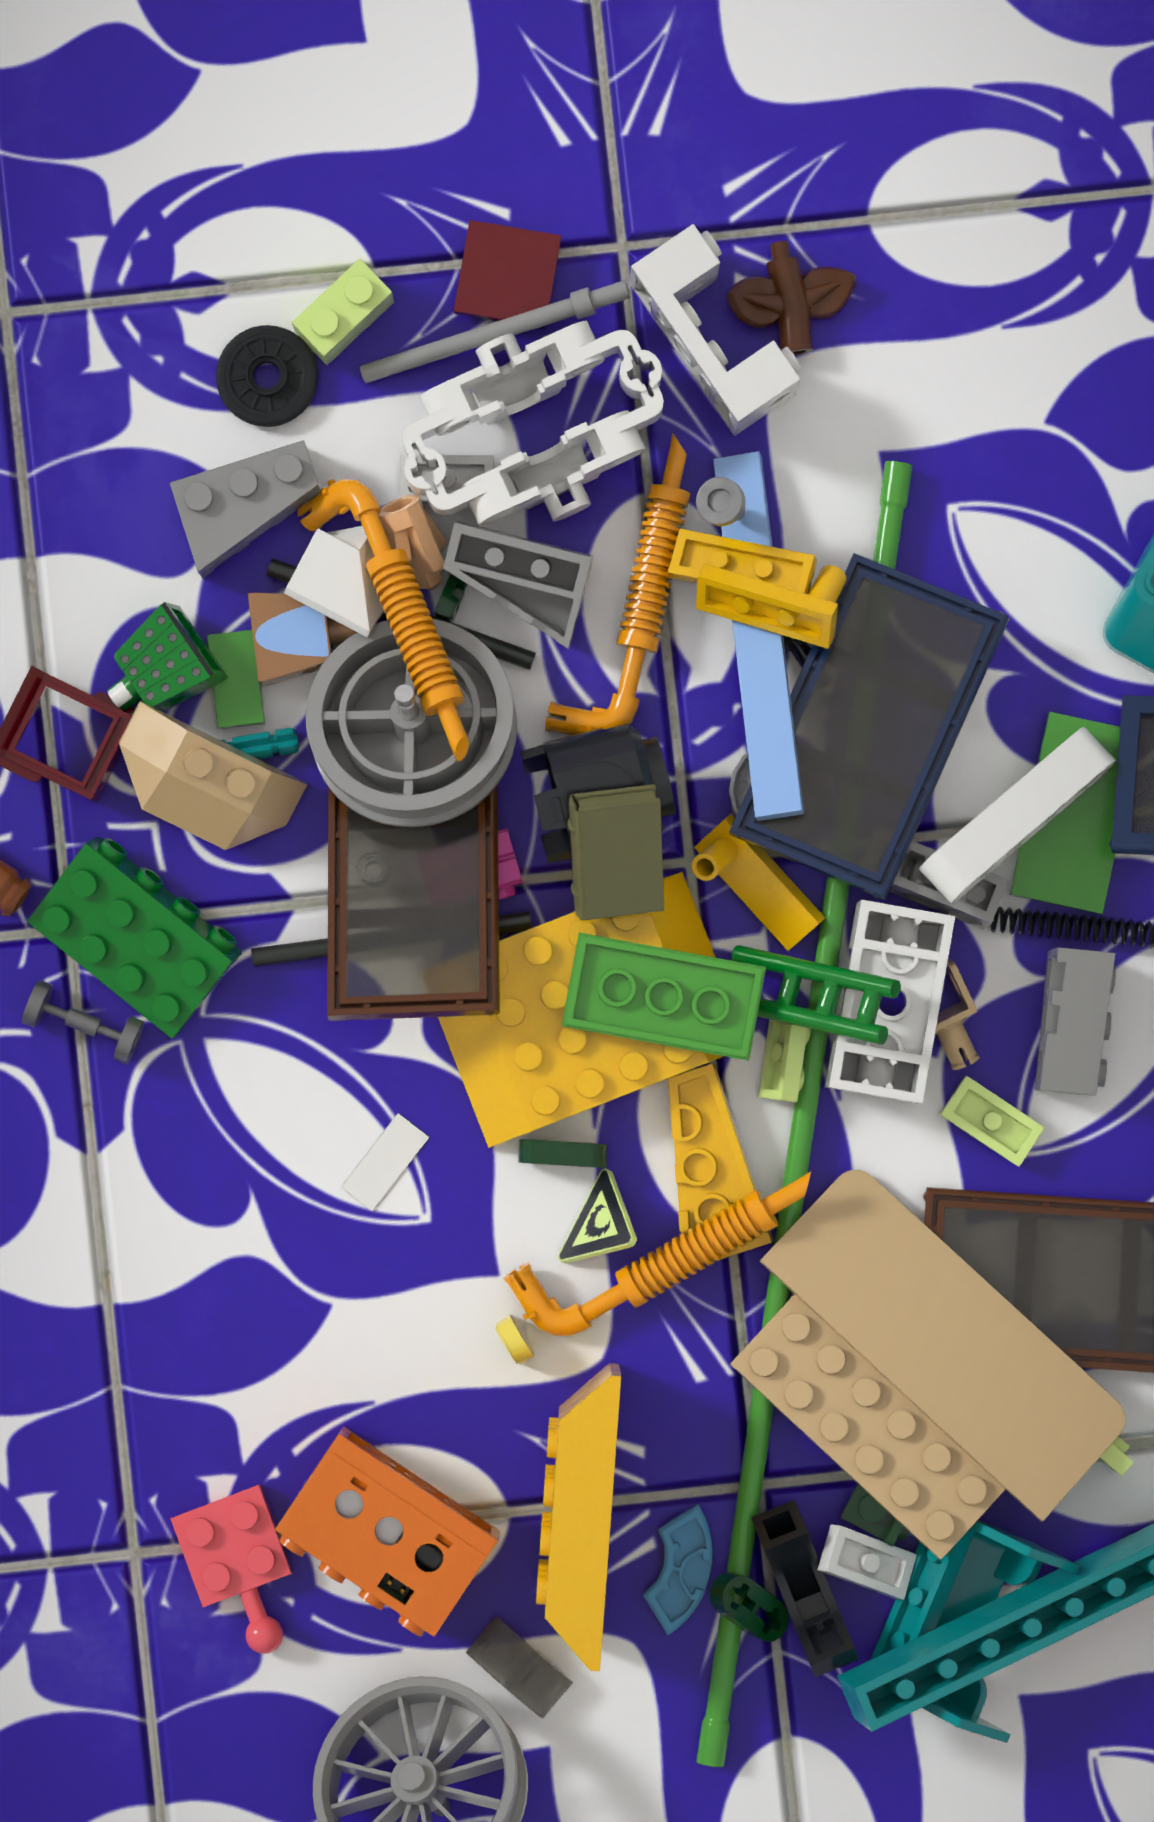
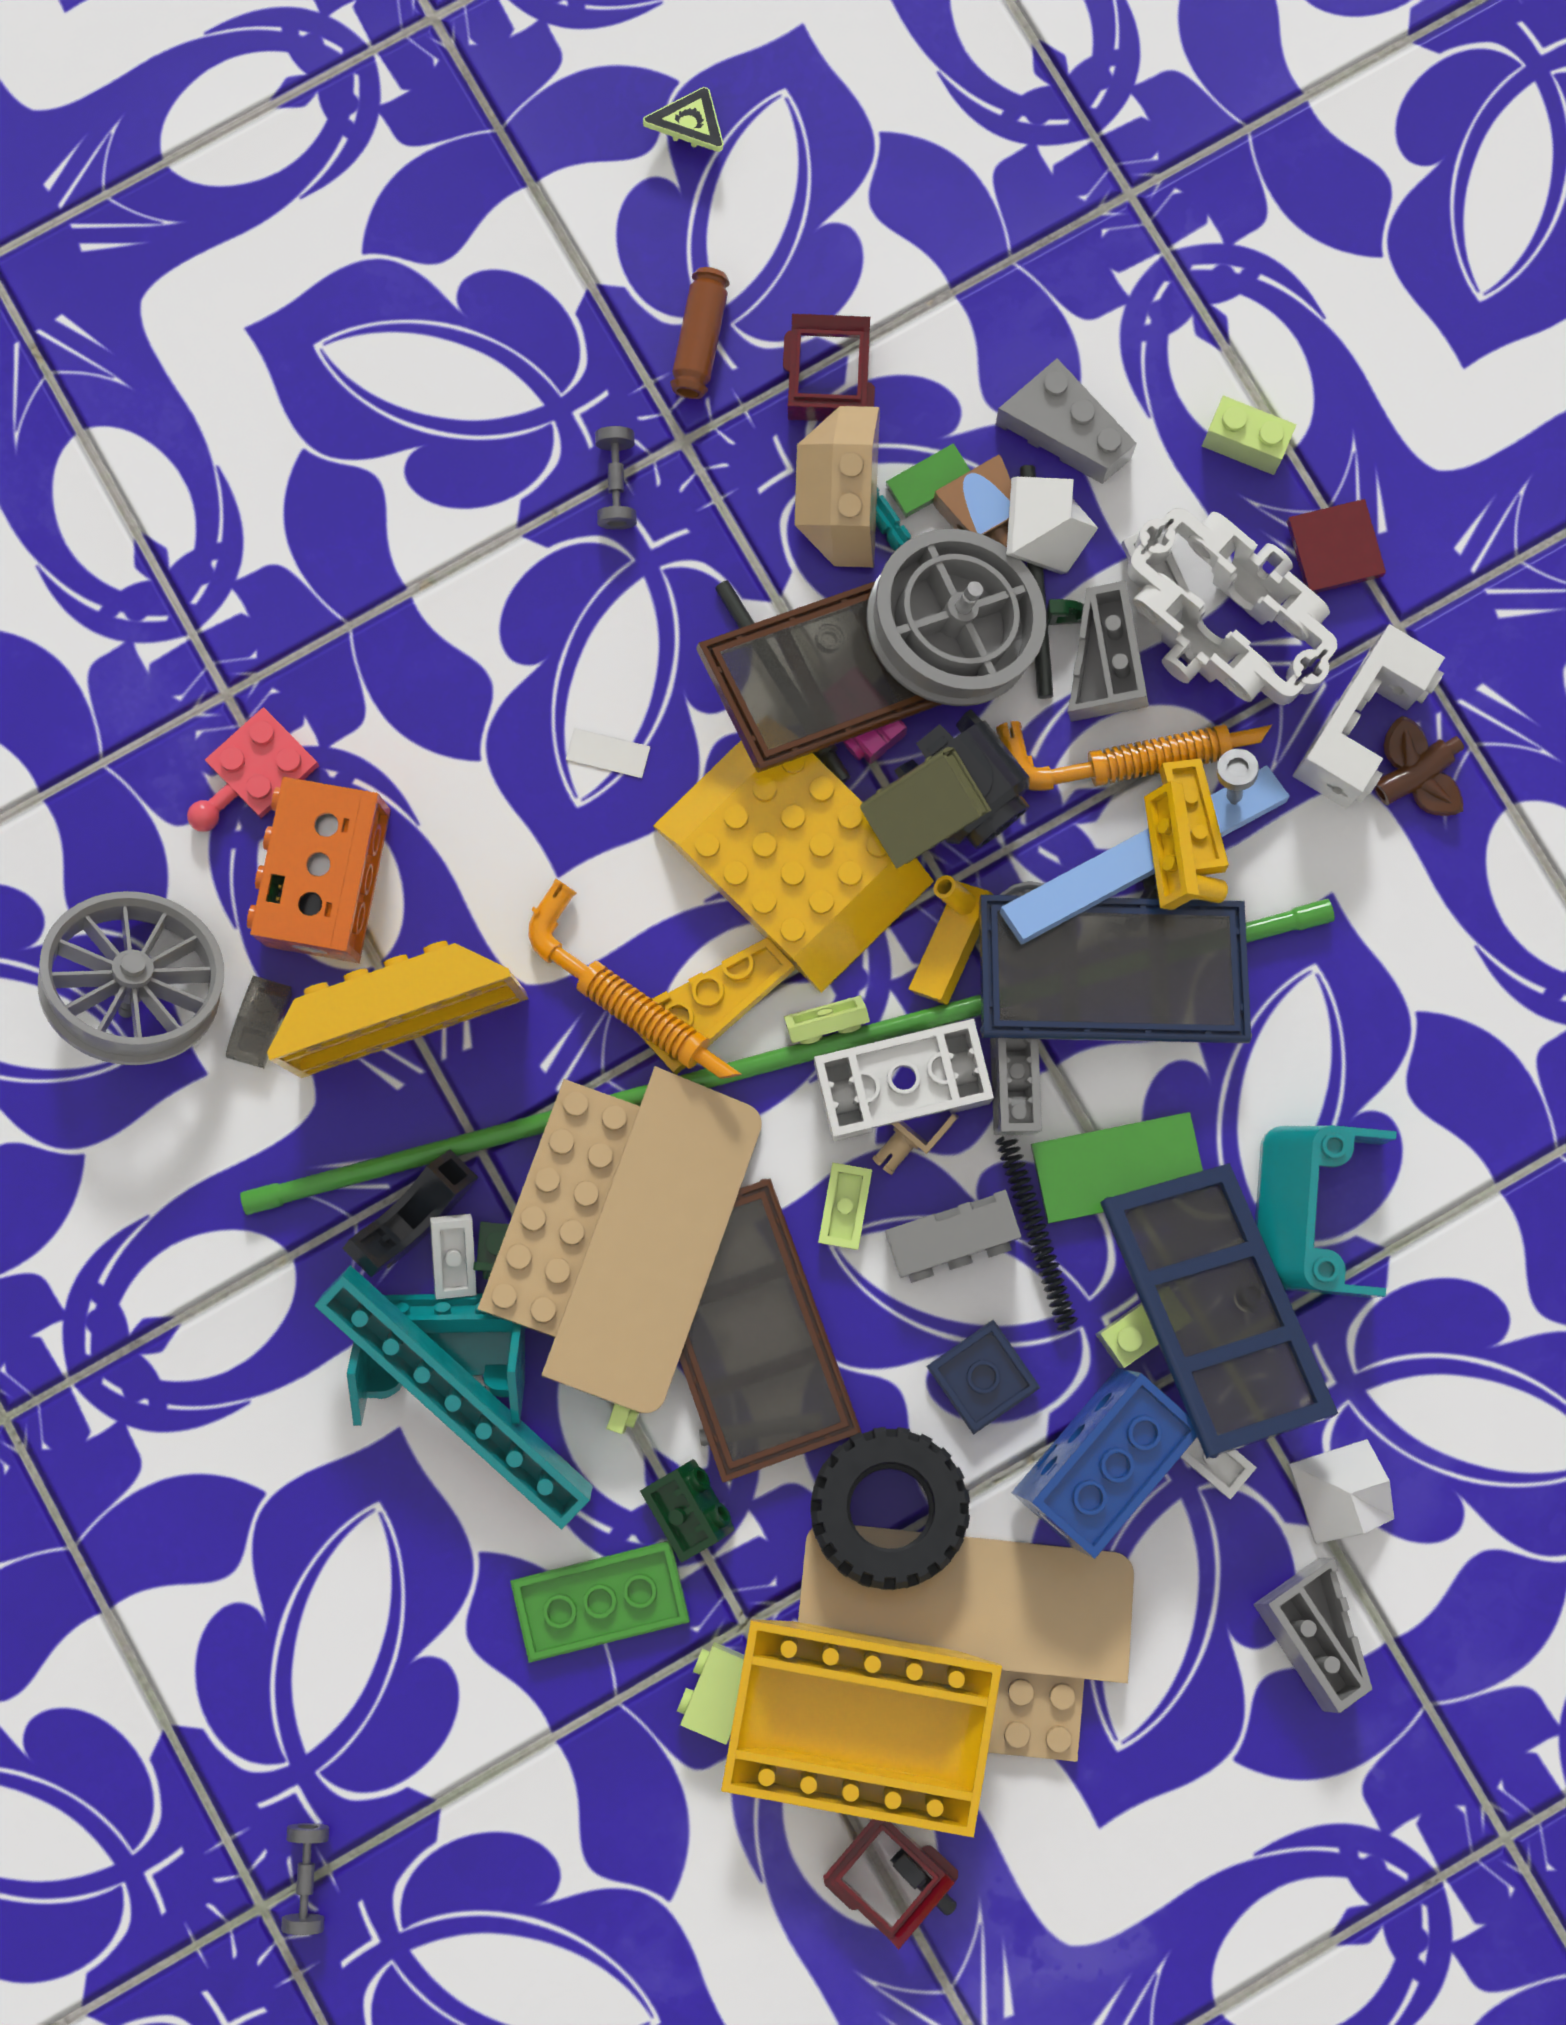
camera: 75 degrees right, 5 degrees down
green bracket [27,837,242,1039] -> none
green torso [107,602,228,712] -> none
black wheel [216,325,318,427] -> none
light orange piece [297,479,469,762] -> none
light grey bar [360,280,631,383] -> none
light nougat rock [378,494,448,590] -> none
light yellow tile [495,1315,535,1365] -> none
dark green beam [518,1139,608,1168] -> none
piece [558,1168,637,1264] -> none
bright green tile [562,933,766,1061] -> none
dark azure tile [643,1504,712,1635] -> none
dark green beam [709,1572,789,1642] -> none
green bar [732,945,901,1045] -> none
white beam [919,727,1116,904] -> none

